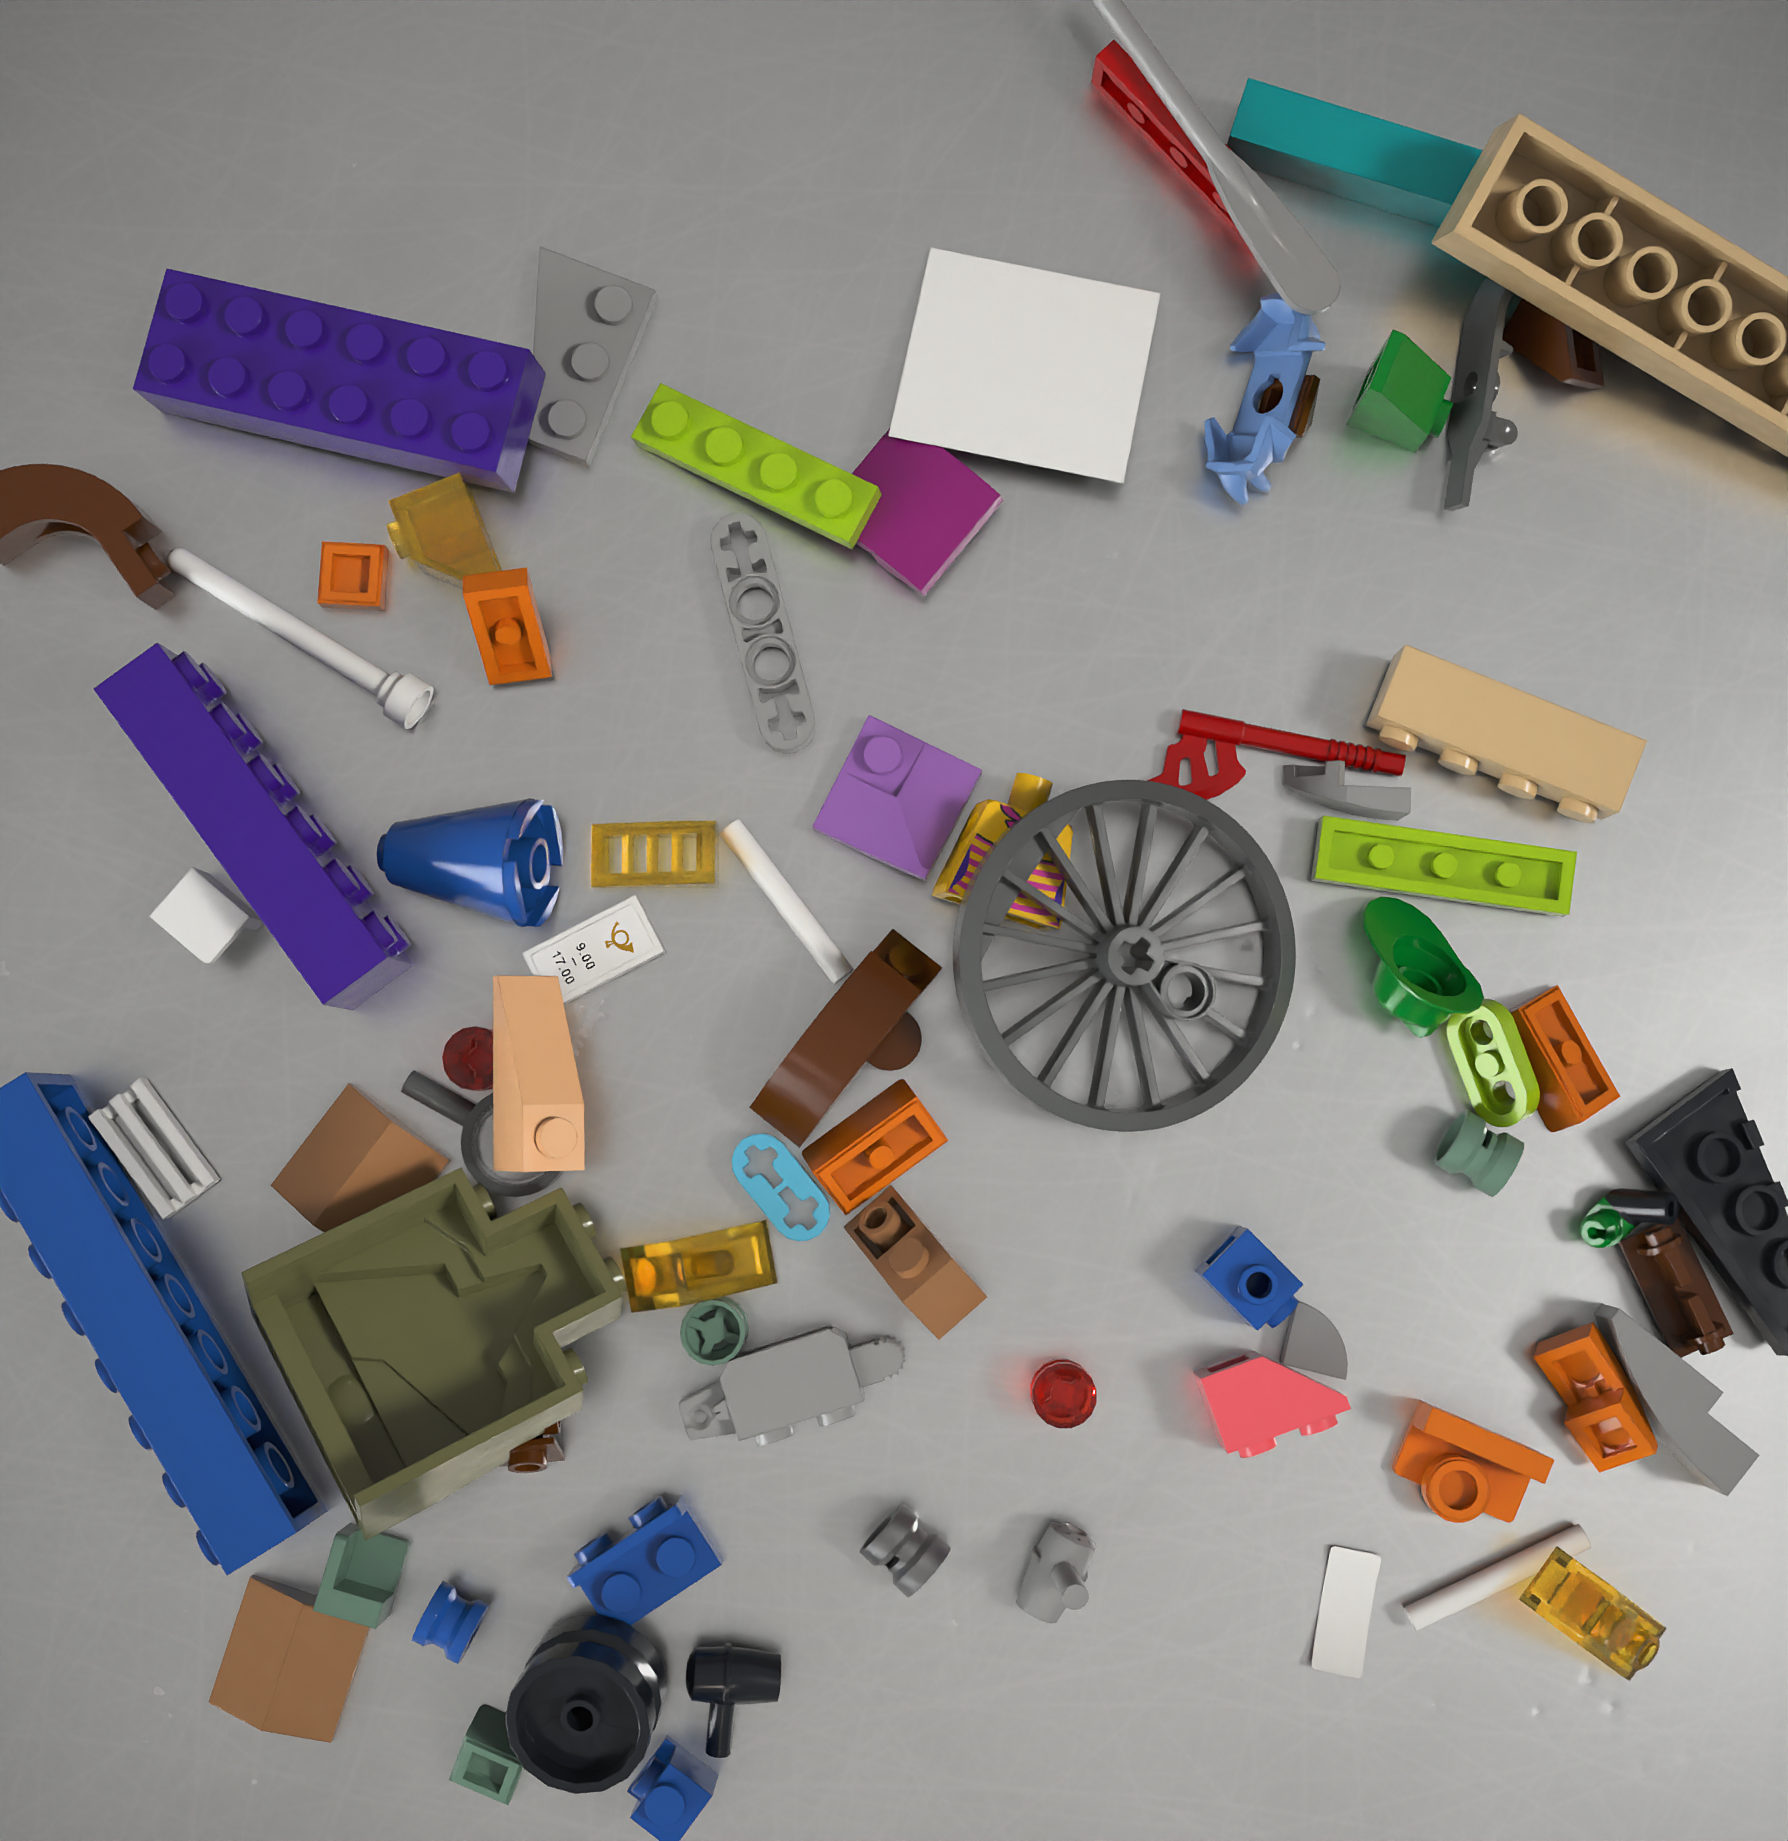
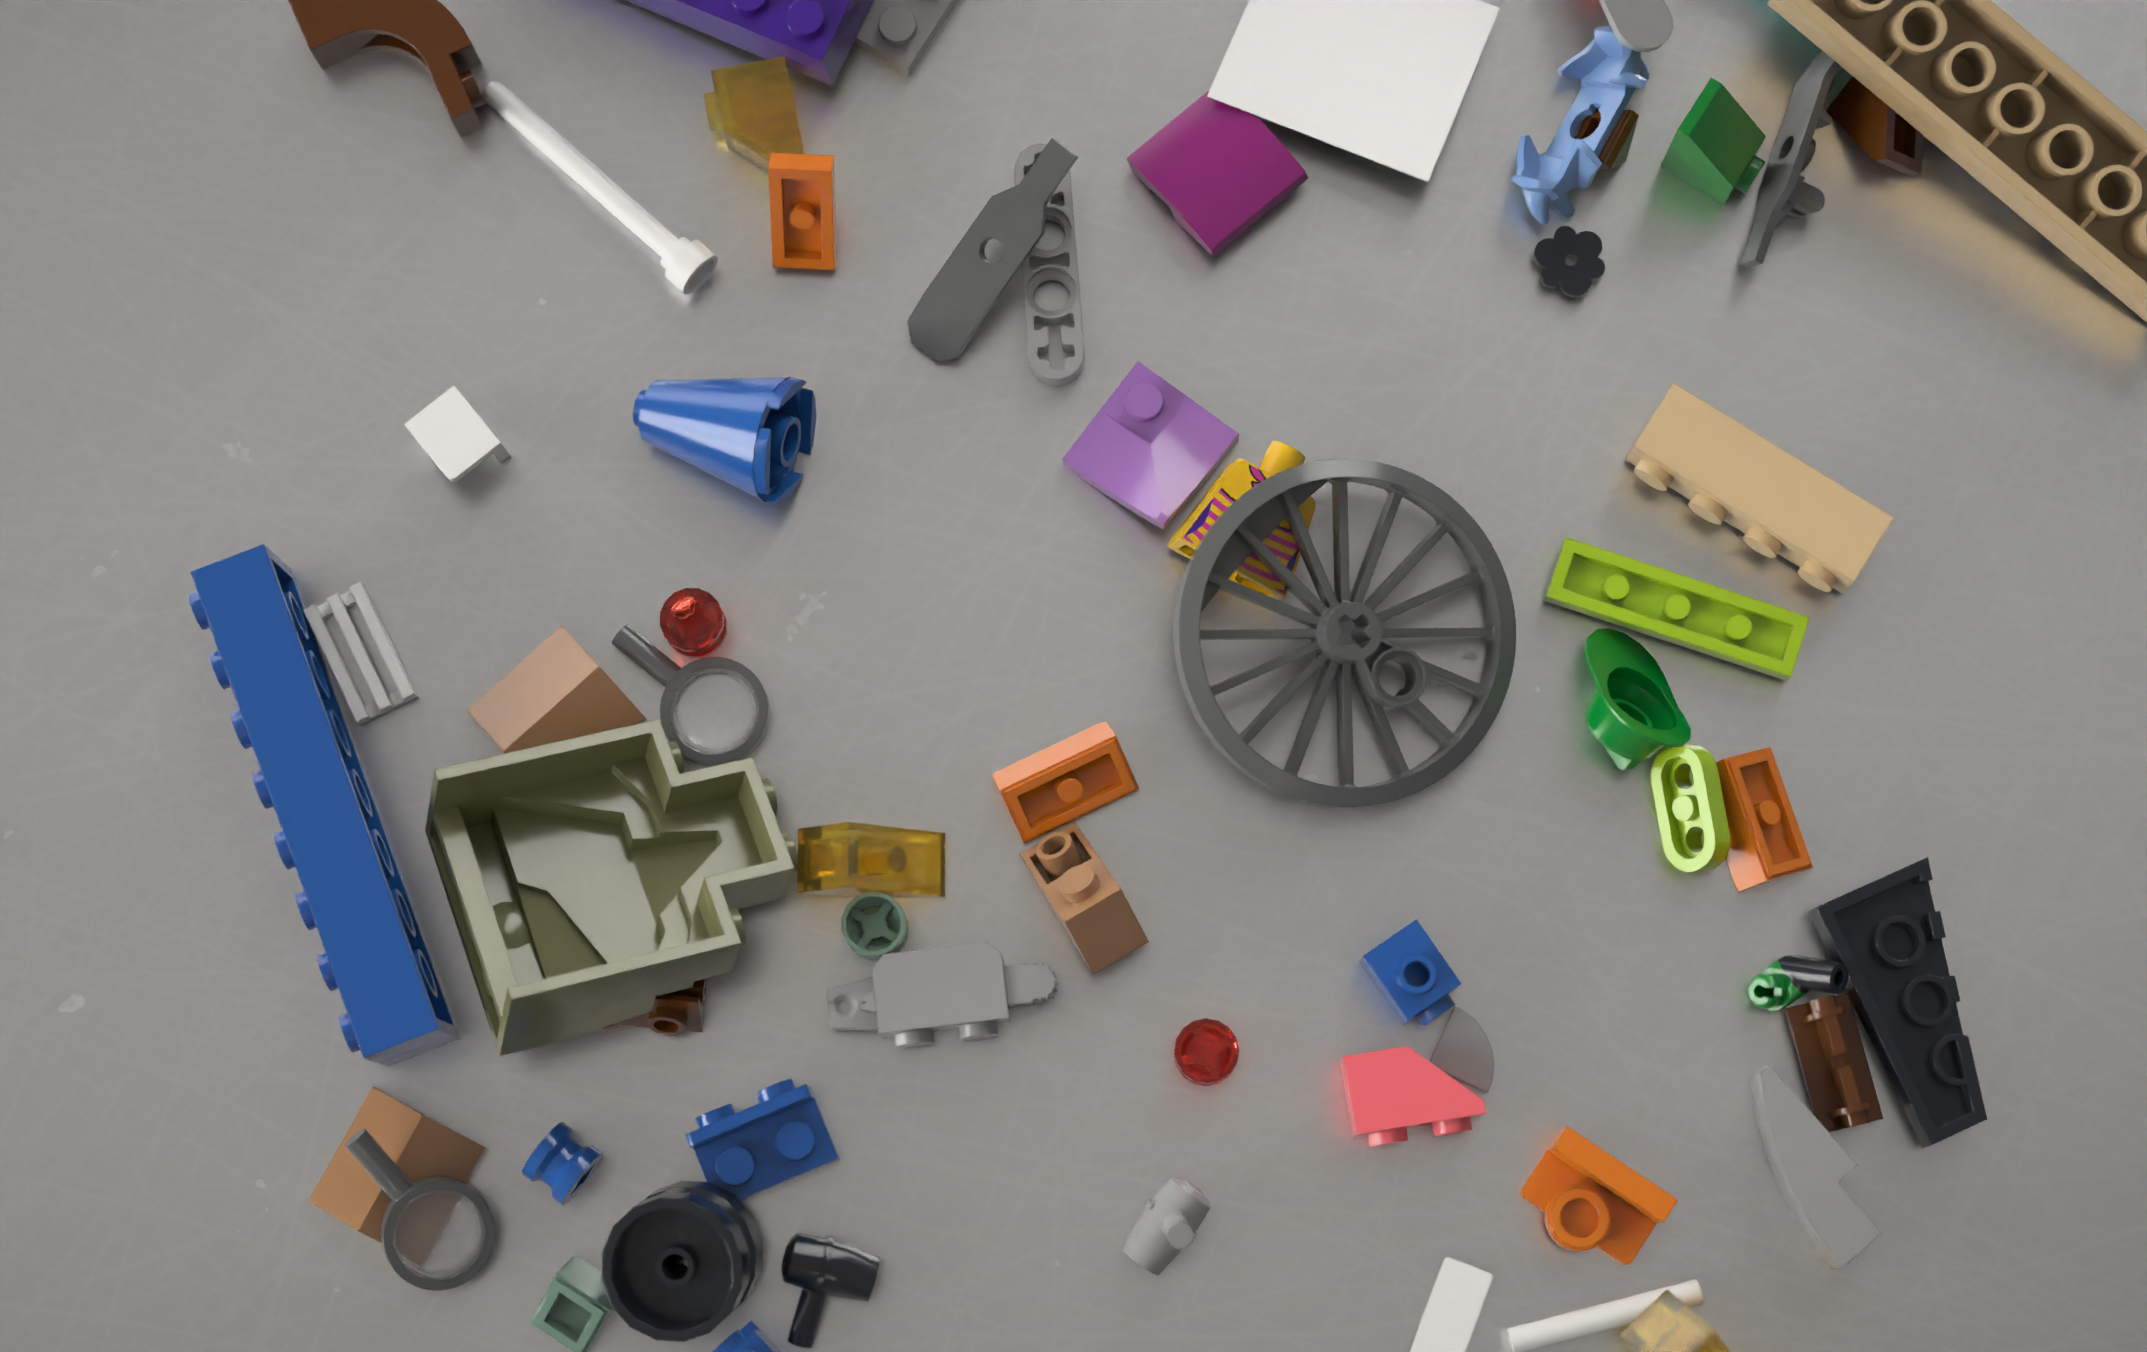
camera: 10 degrees right, 5 degrees down
dark purple brick [94,642,414,1010] -> none
sand green panel [313,1523,410,1629] -> none
orange tile [317,541,389,611] -> none
light nougat slope [493,975,585,1172] -> none
white tile [522,895,666,1005] -> none
clear yellow slope [591,821,719,888] -> none
lime plate [631,383,882,549] -> none
white bar [720,819,854,984] -> none
medium azure beam [732,1133,831,1241] -> none
reddish brown arch [749,929,942,1148] -> none
flat silver wheel [859,1503,951,1597] -> none
reddish brown tile [867,1012,922,1071] -> none
red piece [1147,709,1406,800] -> none
light grey slope [1282,760,1411,821] -> none
sand green wheel [1434,1109,1524,1197] -> none
orange slope [1533,1322,1658,1473] -> none
none -> piece [345,1128,495,1291]
none -> dark grey piece [907,138,1078,362]
none -> black plant [1534,226,1605,297]

